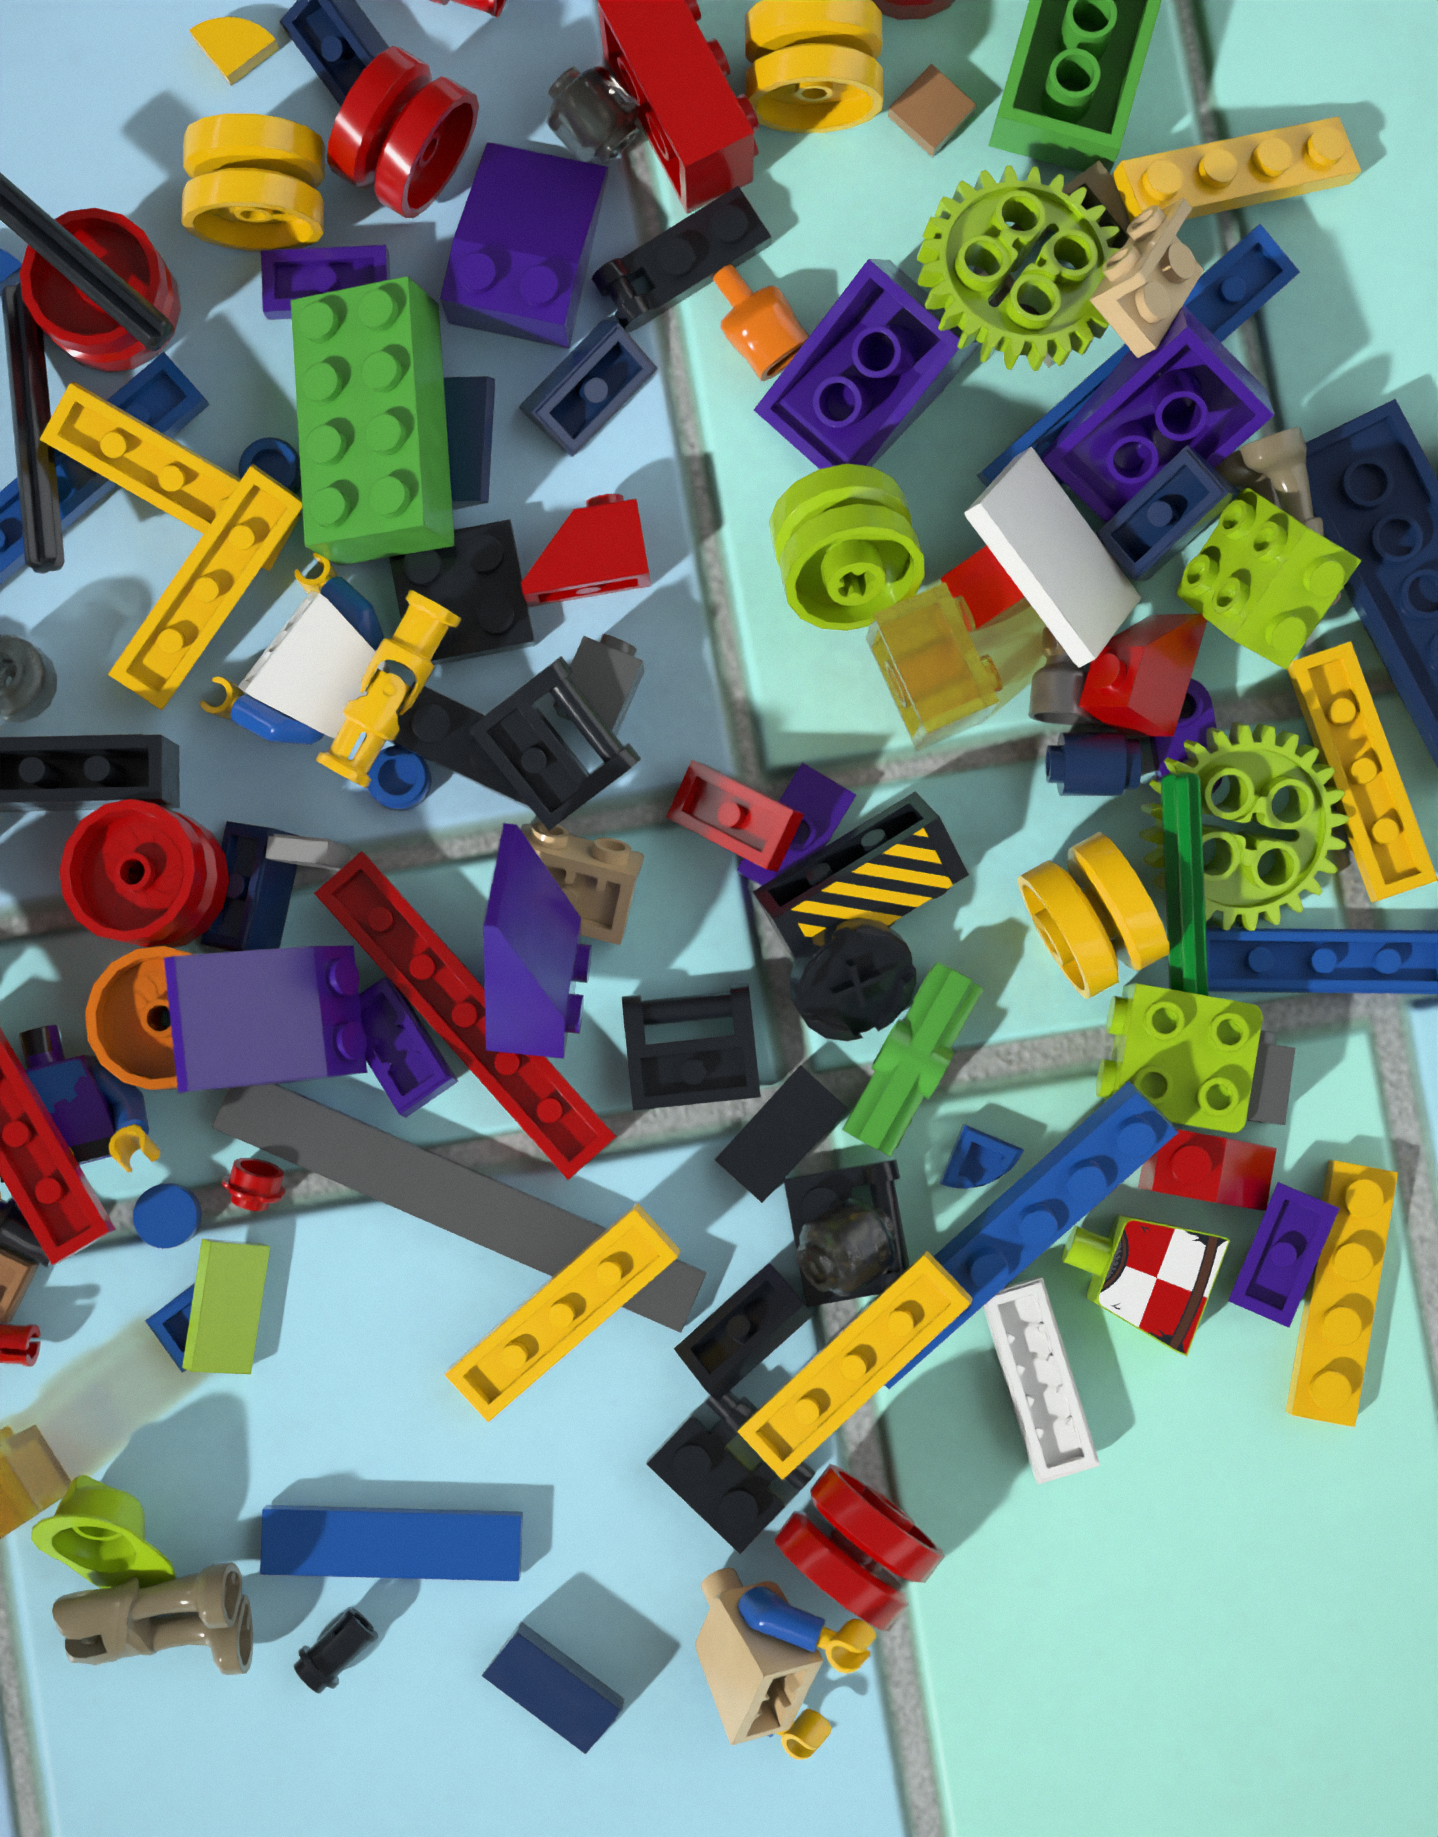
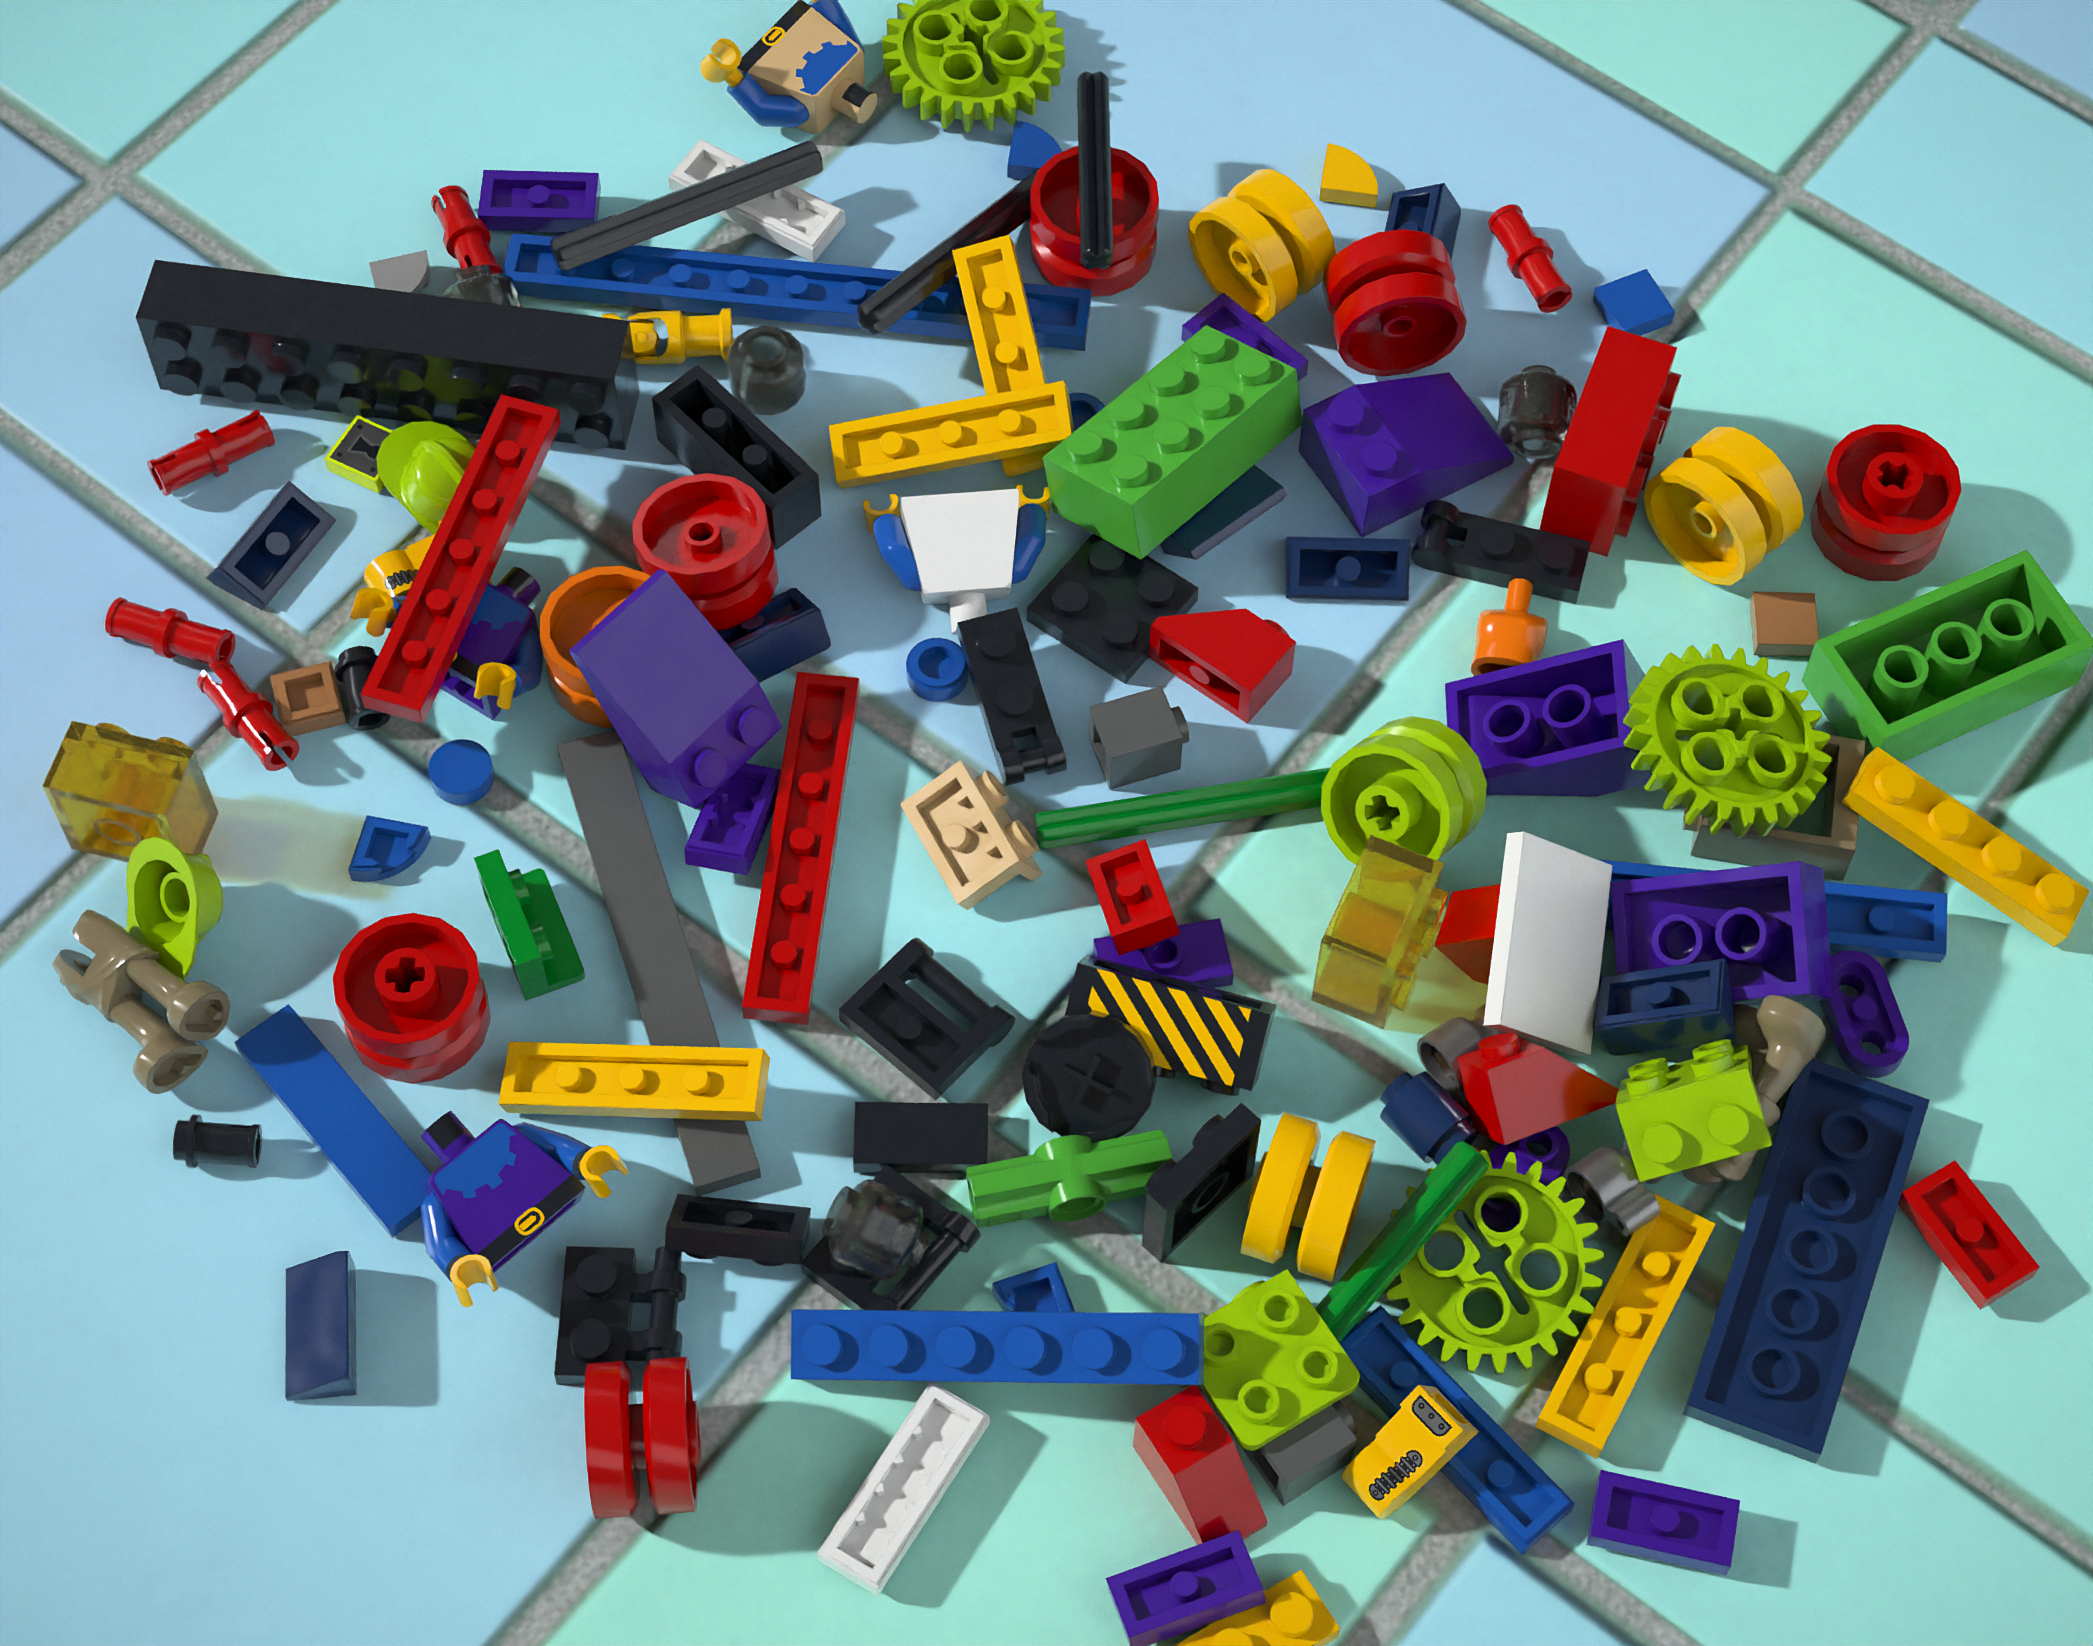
camera: 45 degrees right, 25 degrees down
lime tile [182,1239,270,1375] -> none
red plate [222,1158,285,1211] -> none
light grey tile [266,834,351,870] -> none
yellow piece [316,590,461,789] -> none
black plate [468,656,641,831] -> none
dark purple slope [483,823,592,1059] -> none
tan torso [696,1568,876,1760] -> none
yellow plate [737,1251,973,1480] -> none
torso [1062,1214,1230,1356] -> none
tan bracket [1090,198,1204,358] -> none
none -> red wheel [333,913,491,1084]
none -> torso [420,1111,628,1307]
none -> green bracket [474,849,585,1001]
none -> green axle [1034,767,1330,849]
none -> black plate [1142,1103,1261,1263]
none -> yellow leg [1341,1385,1479,1520]
none -> flat silver piece [1564,1139,1672,1236]
none -> dark purple plate [1820,950,1909,1078]

